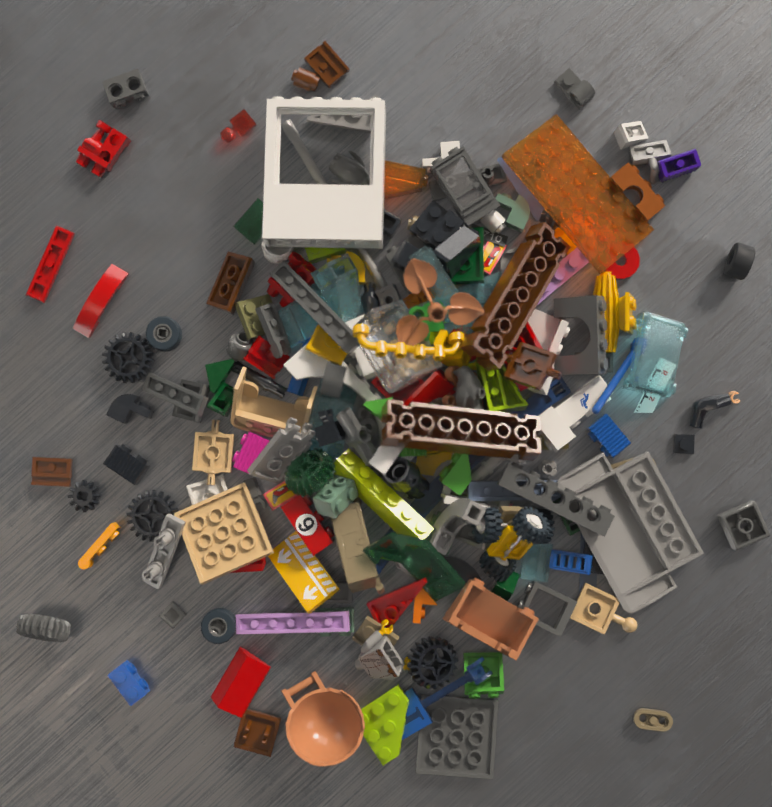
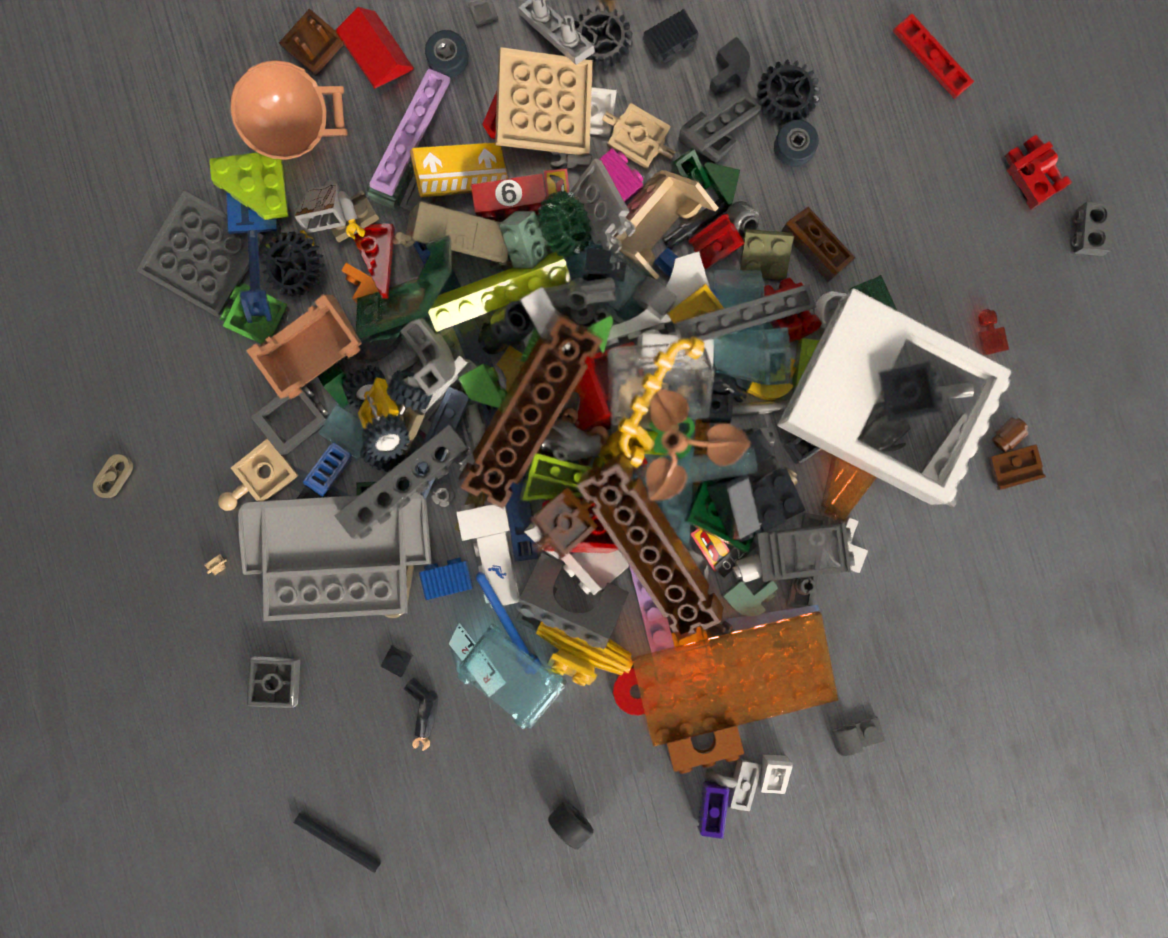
camera: 115 degrees right, 0 degrees up
red slope [73,264,129,339] -> none
dark grey hinge [255,302,291,358] -> none
none -> tan plate [204,554,227,575]
none -> black plate [879,361,944,422]

